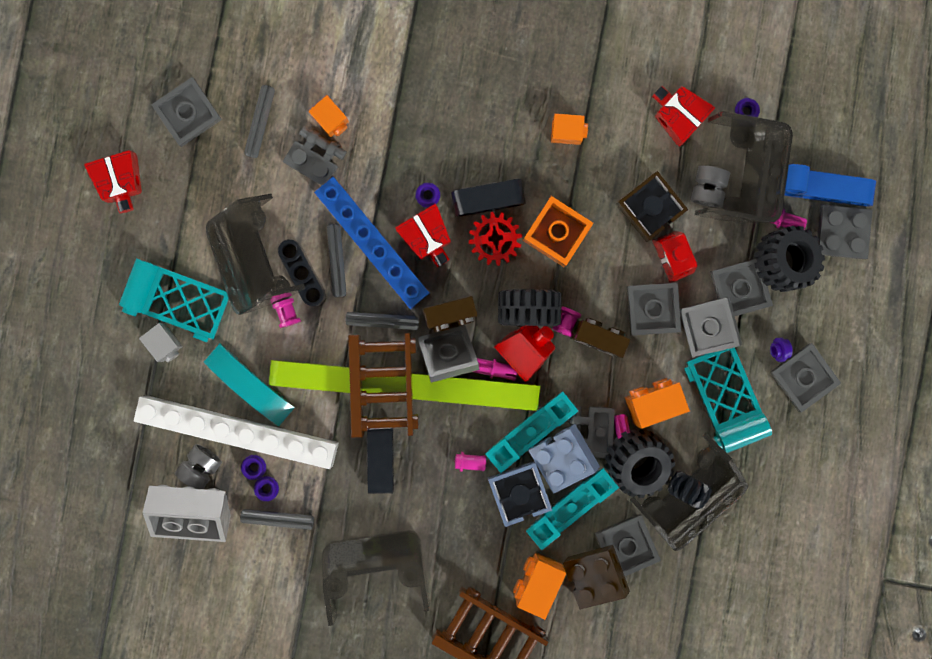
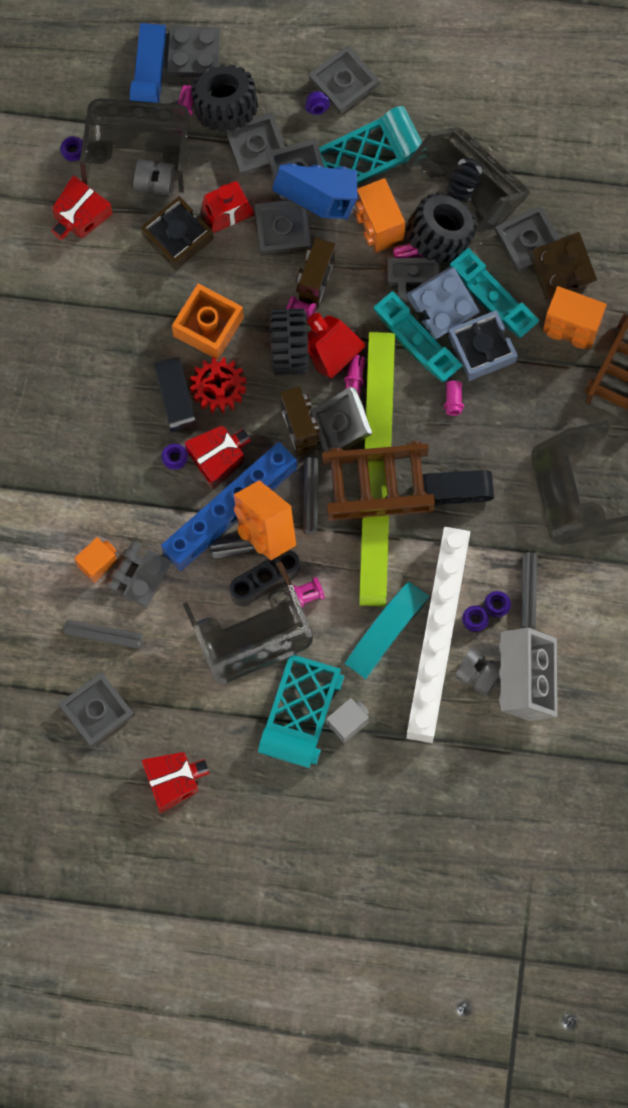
camera: 90 degrees left, 15 degrees down
orange brick [551,114,588,145] -> none
none -> orange brick [234,480,297,560]
none -> blue slope [272,163,357,220]

